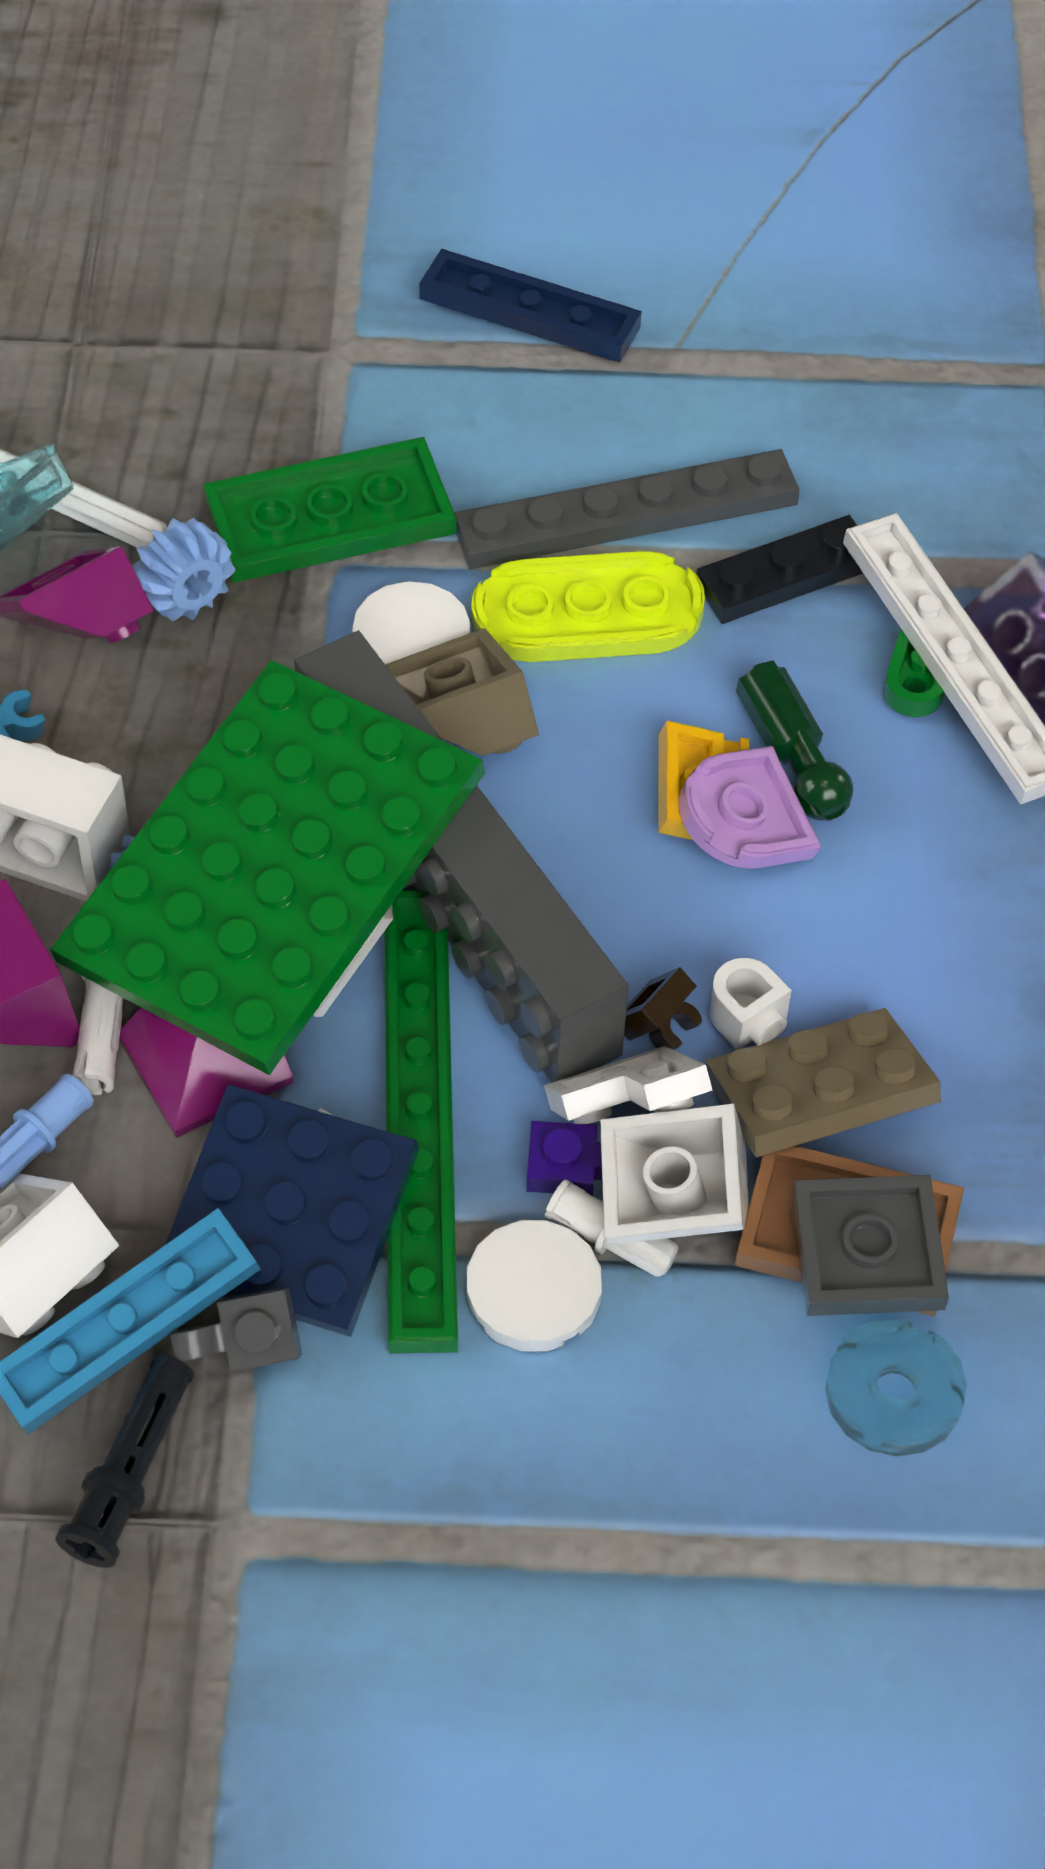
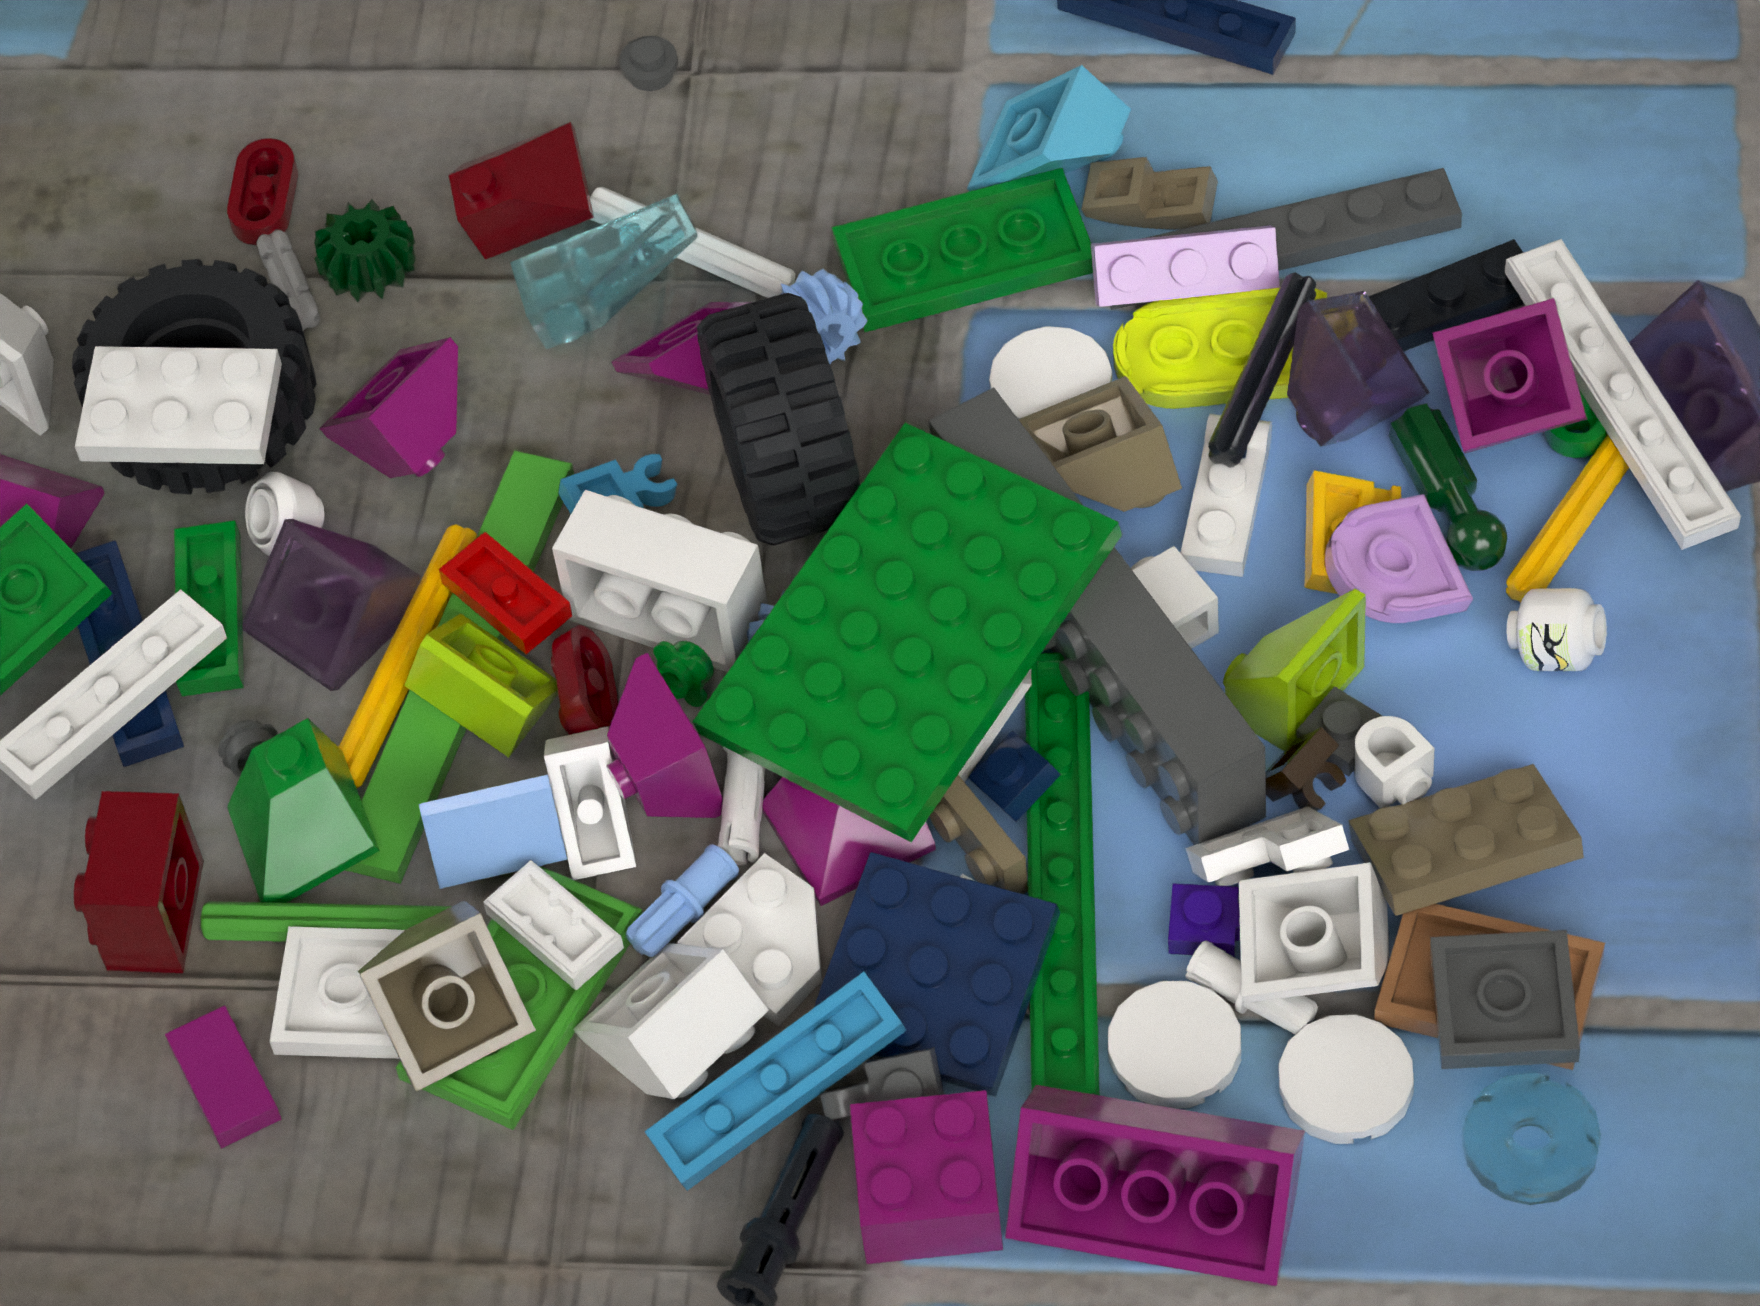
camera: 10 degrees right, 0 degrees up
none -> dark grey plate [619,36,678,91]
none -> green plate [653,641,714,707]
none -> white plate [678,853,822,1027]
none -> black tyre [697,293,860,546]
none -> magenta brick [850,1090,1003,1264]
none -> dark tan plate [930,775,1028,894]
none -> medium azure slope [967,65,1131,191]
none -> dark blue plate [968,730,1061,822]
none -> magenta slope [1005,1085,1305,1286]
none -> dark tan slope [1082,157,1218,229]
none -> plate [1091,225,1280,307]
none -> white brick [1131,546,1219,649]
none -> white plate [1180,414,1272,577]
none -> black axle [1208,272,1316,468]
none -> lime slope [1223,589,1366,751]
none -> white tile [1279,1015,1414,1144]
none -> clear purple slope [1287,291,1430,447]
none -> dark grey plate [1296,687,1382,777]
none -> magenta slope [1433,298,1587,454]
none -> yellow axle [1506,434,1629,603]
none -> white head [1507,588,1607,671]

